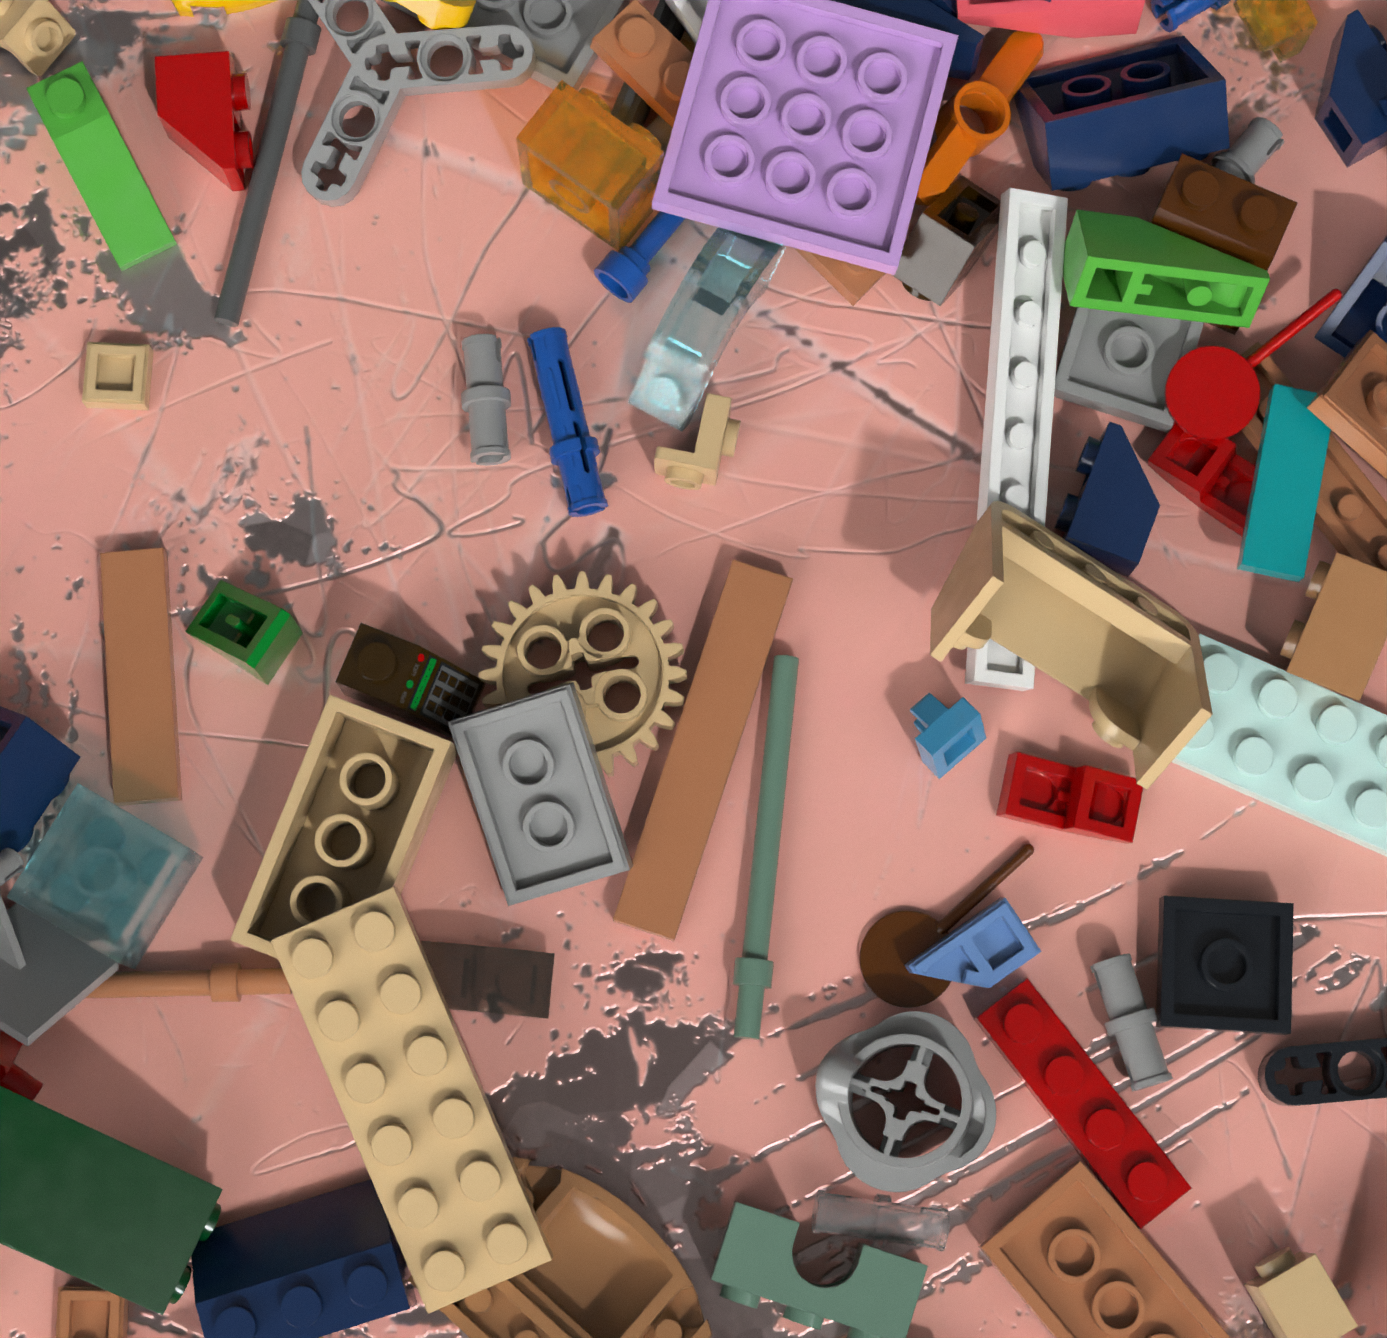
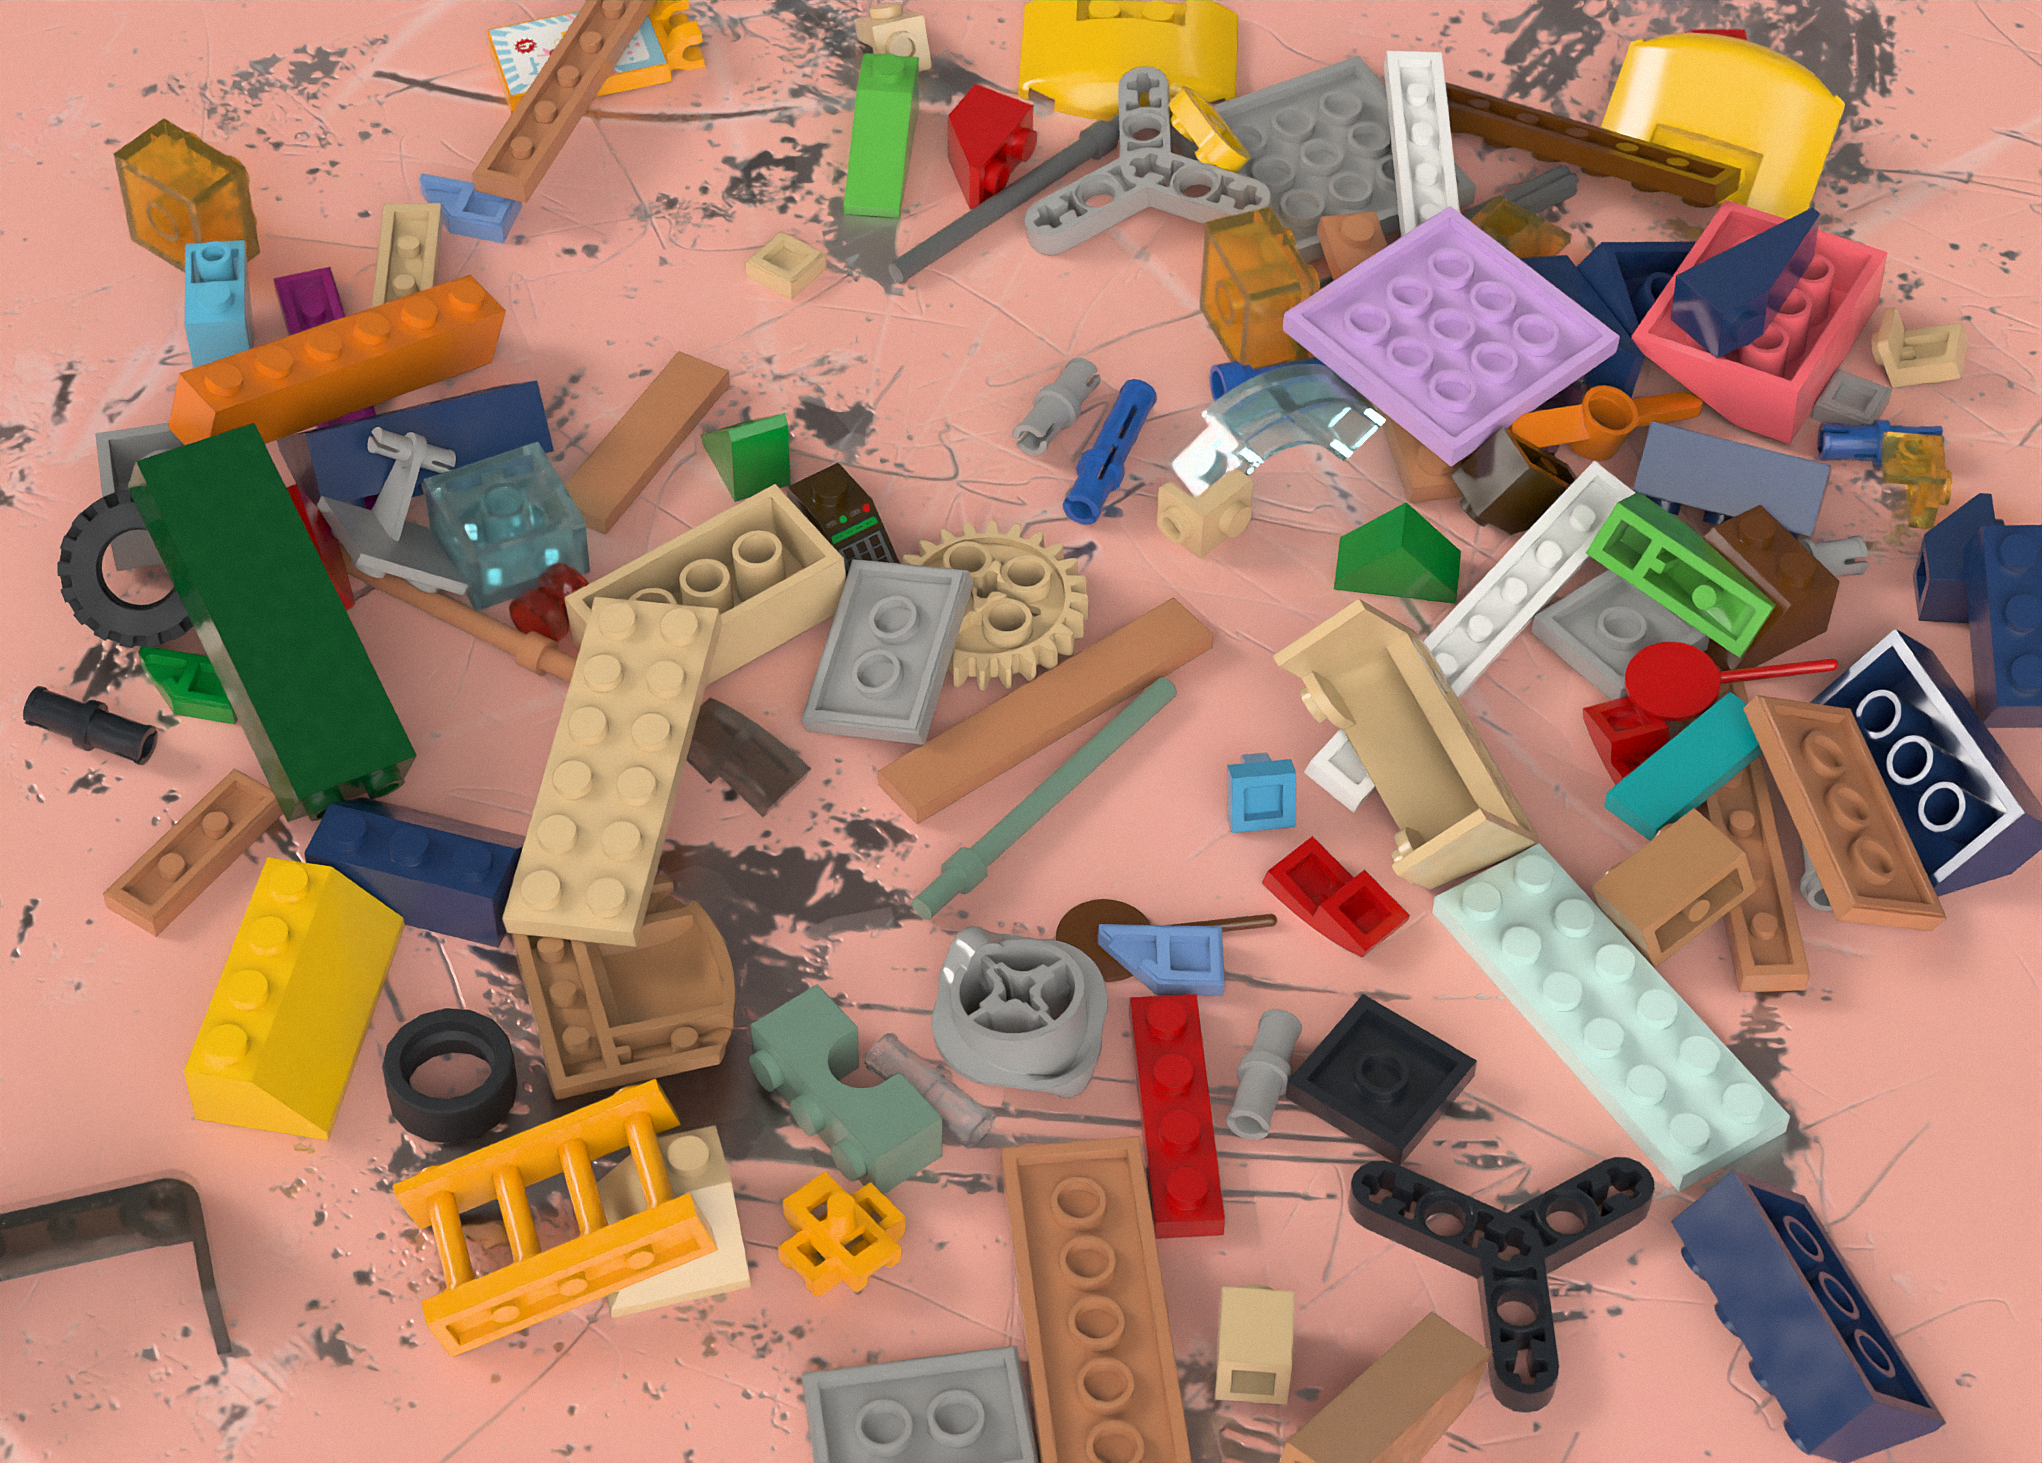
camera: 35 degrees right, 30 degrees down
dark blue slope [1054,422,1160,577] -> none
none -> clear red wheel [509,562,589,643]
none -> green slope [1334,502,1461,604]

